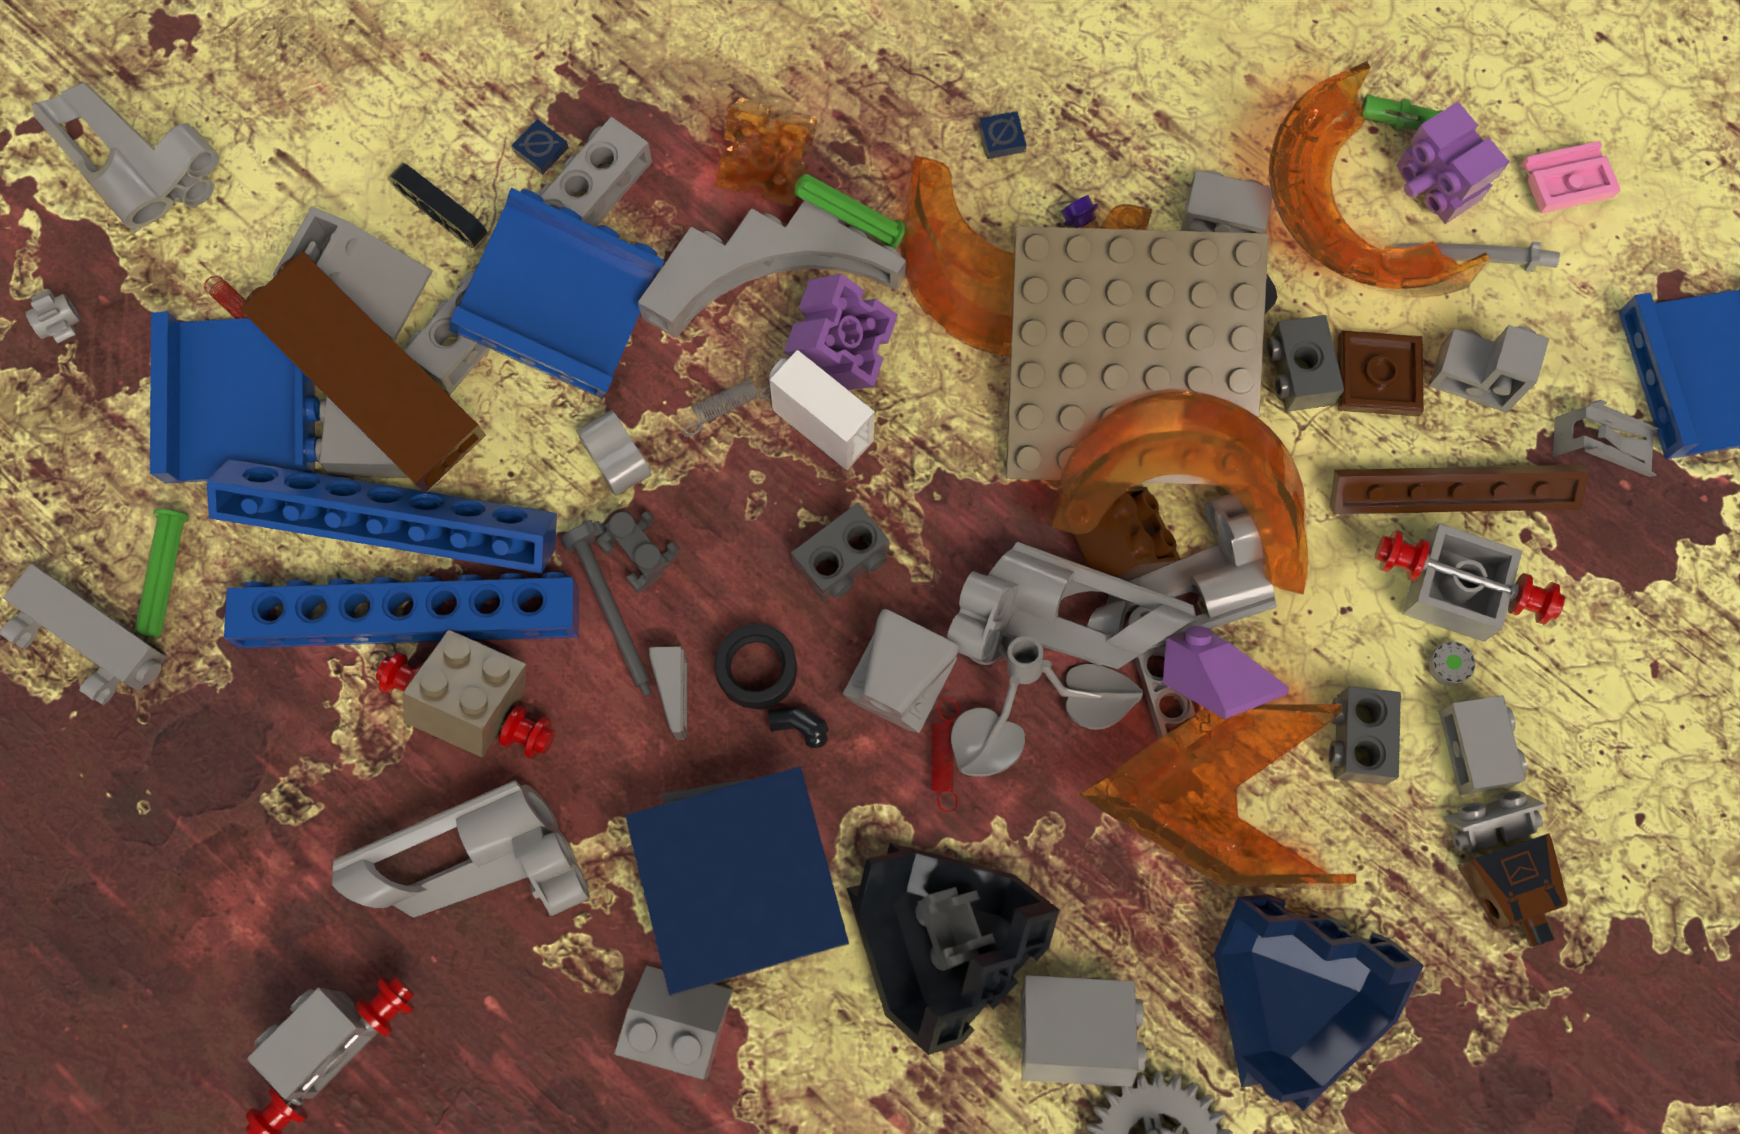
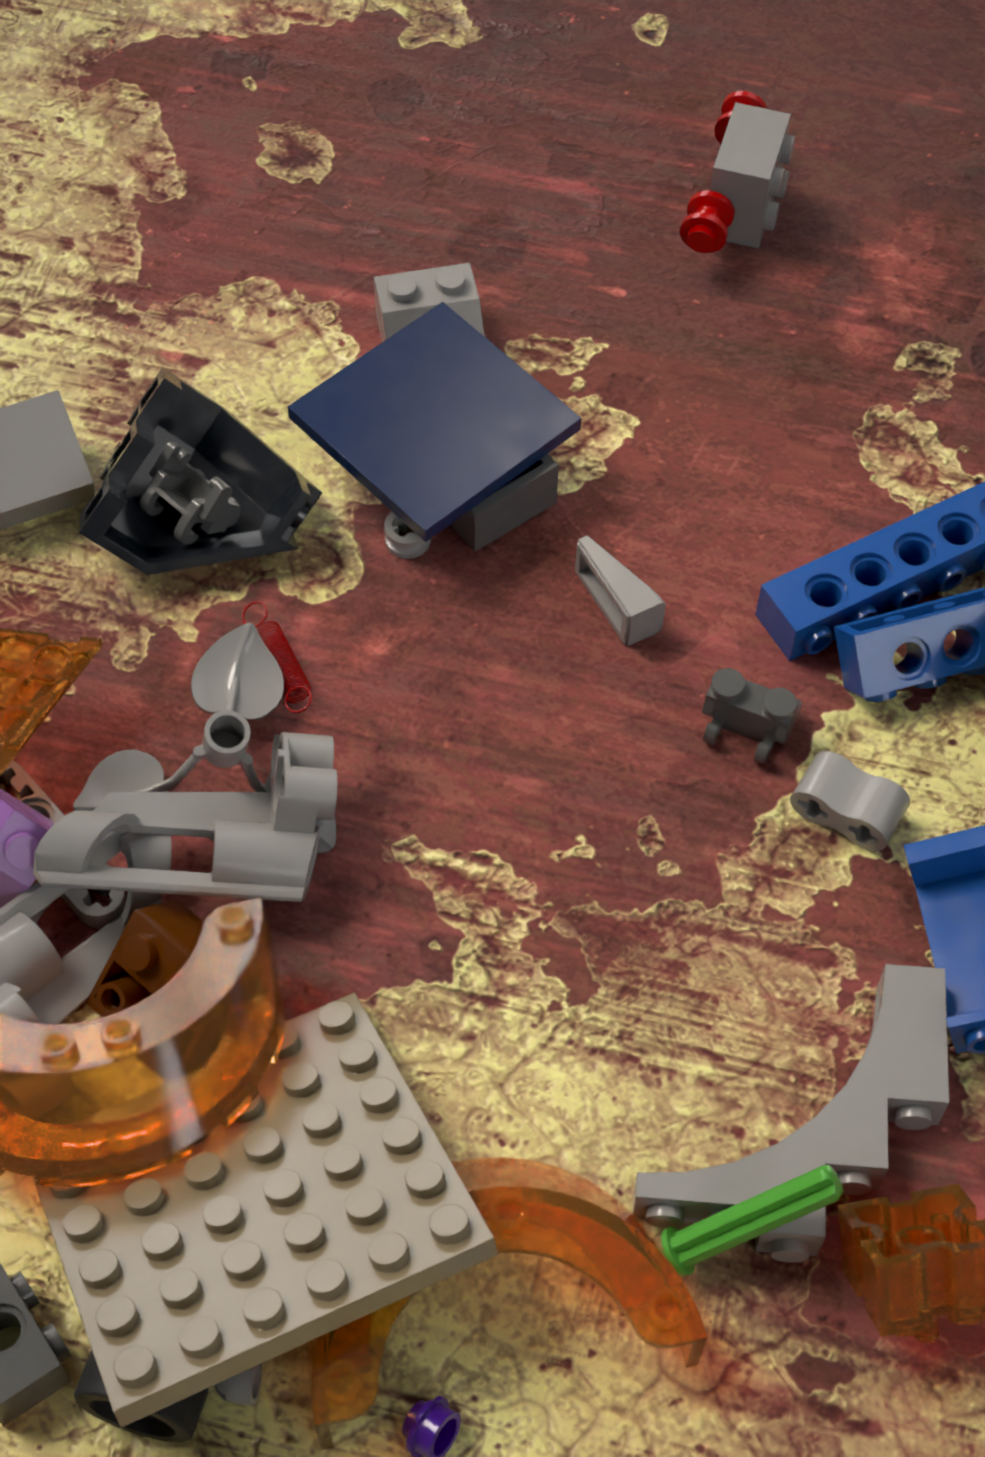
camera: 155 degrees right, 15 degrees down
light grey panel [332,780,590,918] -> none
dark tan brick [376,630,555,759] -> none
dark grey piece [561,520,652,697] -> none
light grey piece [682,378,771,437] -> none
black tyre [715,623,798,710] -> none
black arm [768,706,829,748] -> none
white brick [769,350,875,470] -> none
medium lavender brick [783,274,898,390] -> none
dark grey brick [791,503,890,602] -> none
light grey piece [843,609,959,733] -> none

